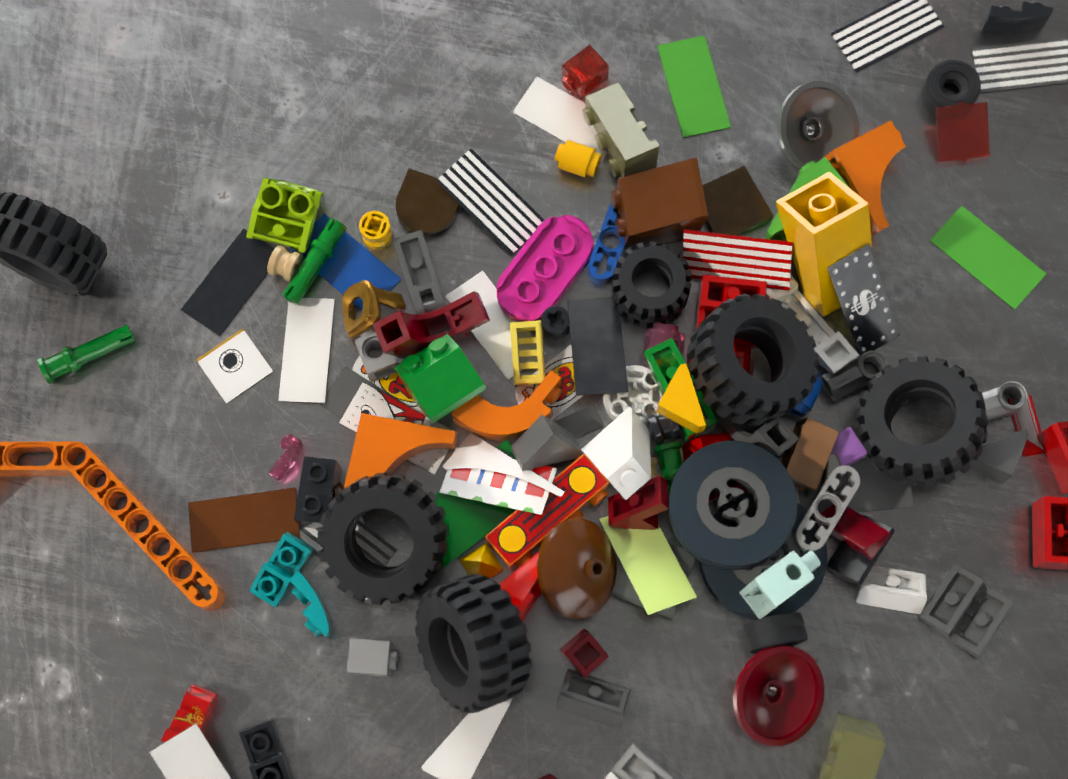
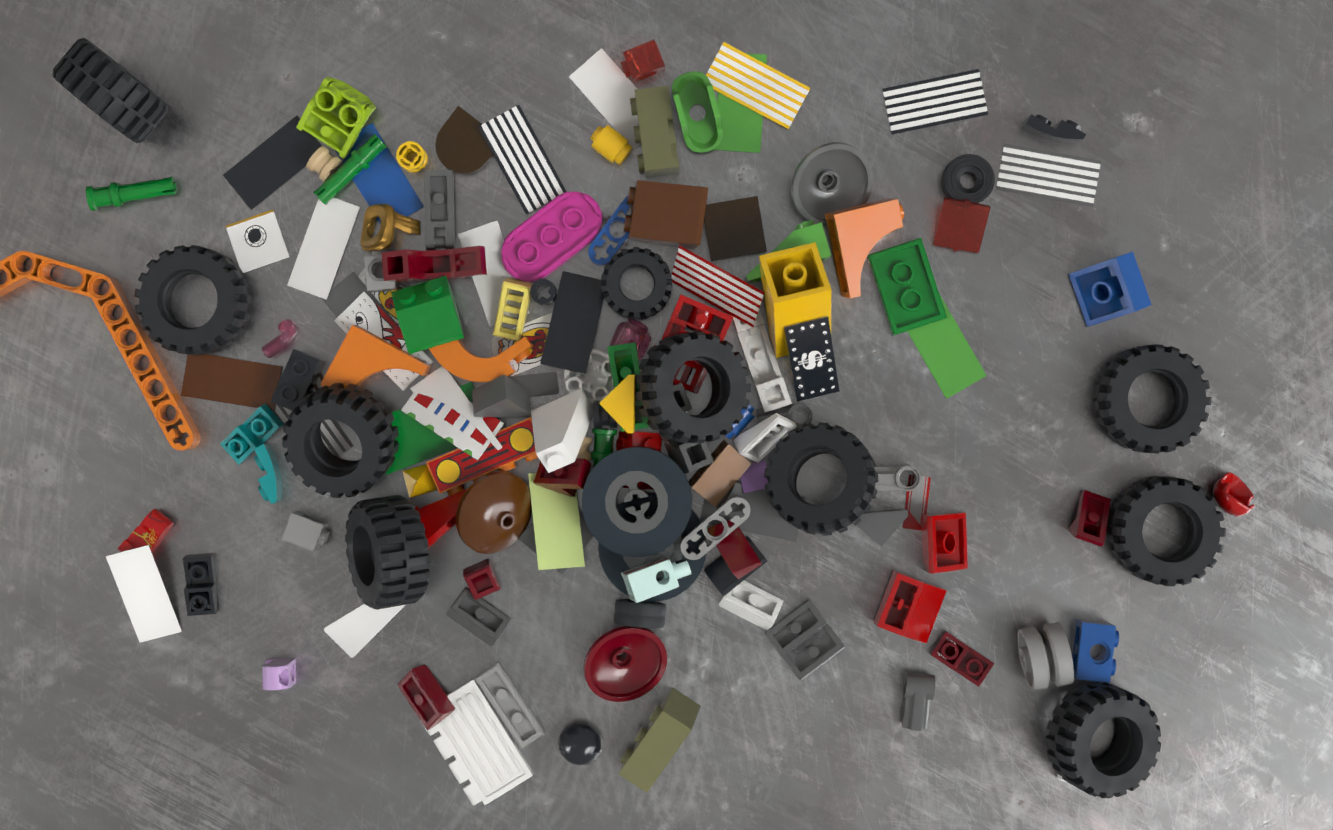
camera: 15 degrees right, 15 degrees up
none -> black tyre [134,245,252,355]
none -> bright green piece [671,71,723,153]
none -> sticker [706,42,810,129]
none -> white slope [733,413,797,463]
none -> green tile [867,238,947,336]

